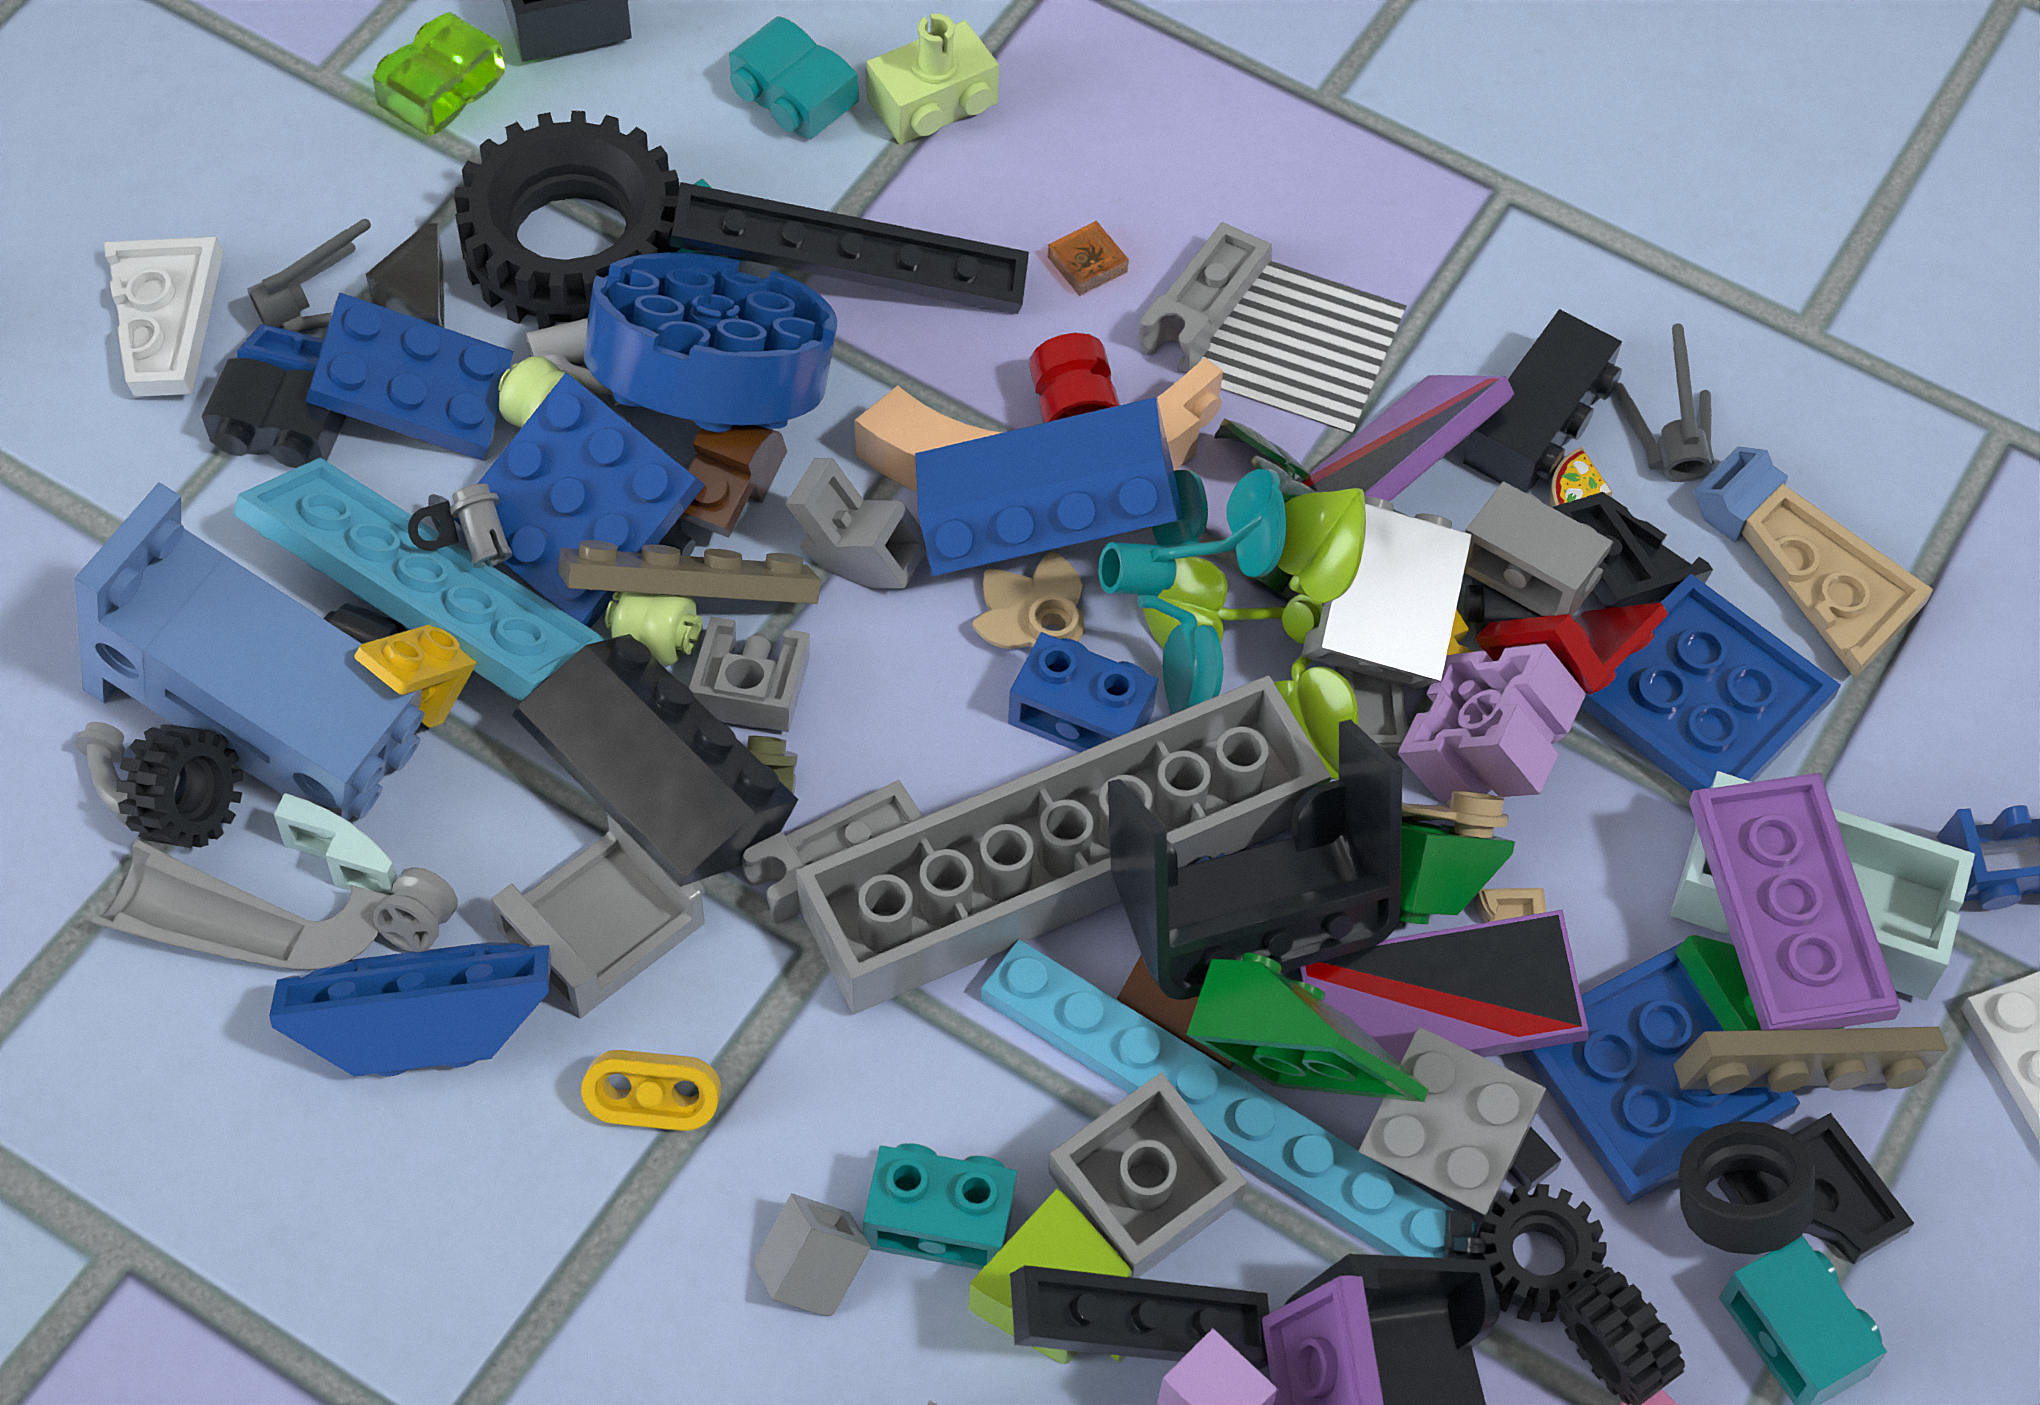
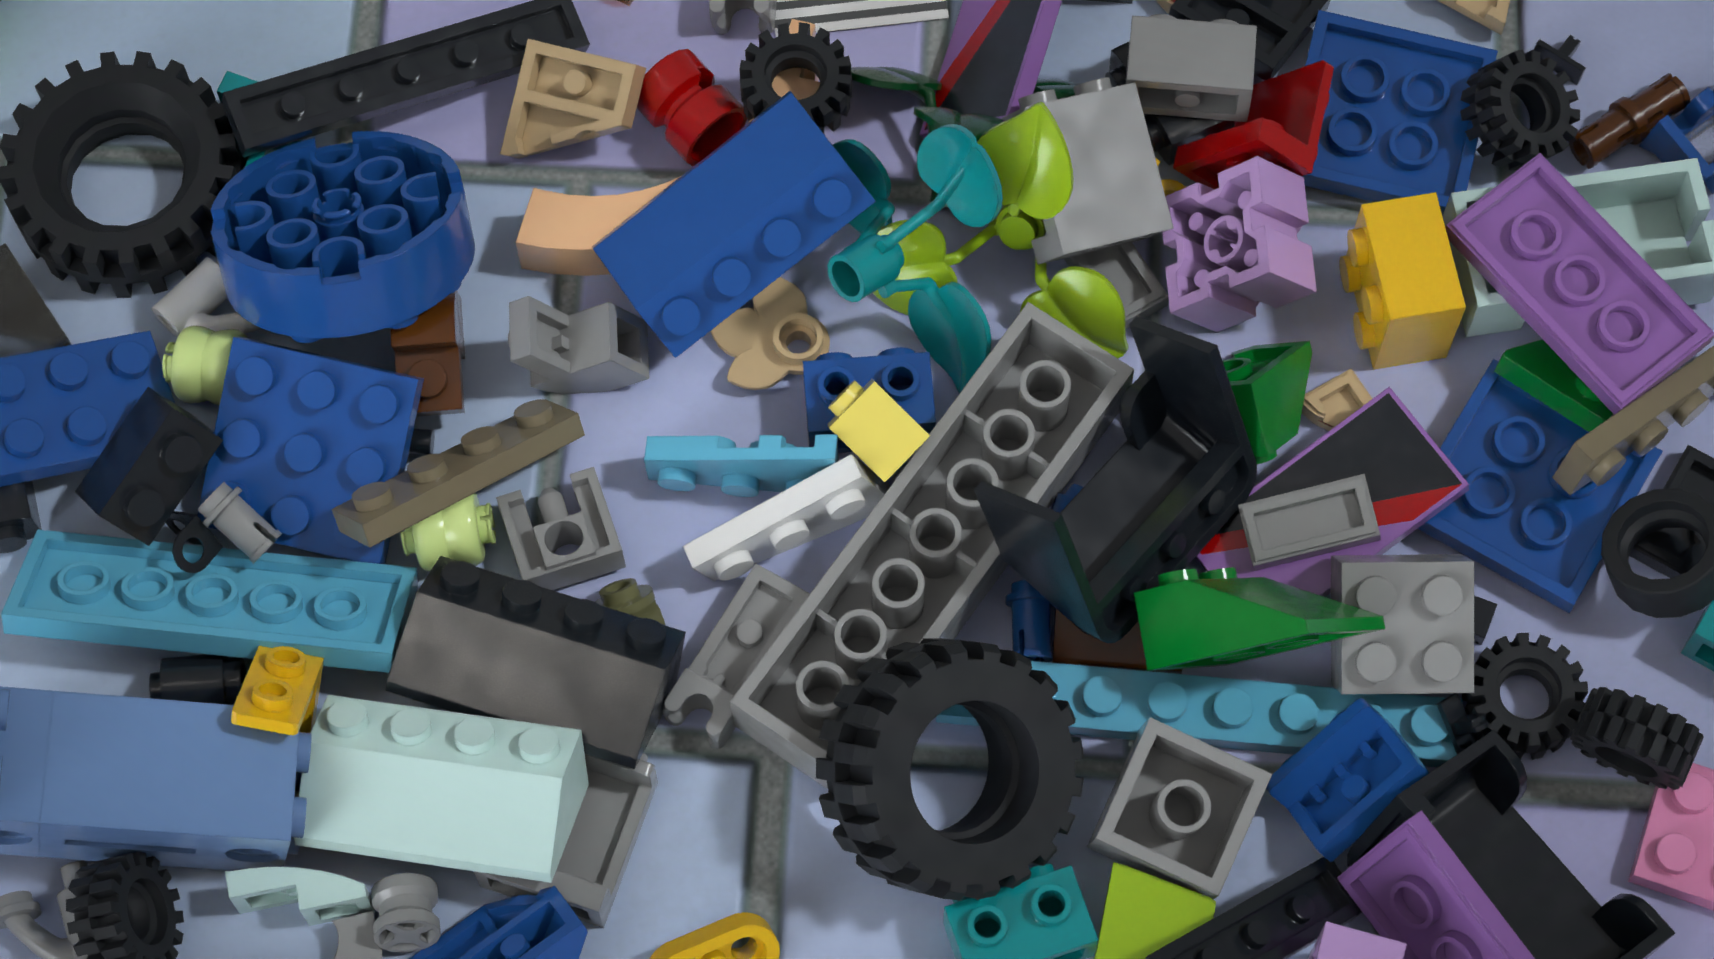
camera: 25 degrees left, 10 degrees up
tan plate [1402,791,1509,838] -> none
none -> black brick [75,387,223,546]
none -> light aqua slope [294,695,589,883]
none -> tan wing [500,39,646,159]
none -> medium azure wing [644,434,839,497]
none -> white wing [683,454,890,581]
none -> black tyre [739,22,852,135]
none -> black tyre [816,638,1084,901]
none -> light yellow brick [827,379,930,482]
none -> blue pin [1005,580,1053,662]
none -> light grey tile [1238,474,1381,571]
none -> blue bracket [1266,698,1430,862]
none -> yellow brick [1339,192,1466,370]
none -> black tyre [1460,50,1580,170]
none -> black piece [1534,35,1586,85]
none -> reddish brown pin [1568,73,1690,169]

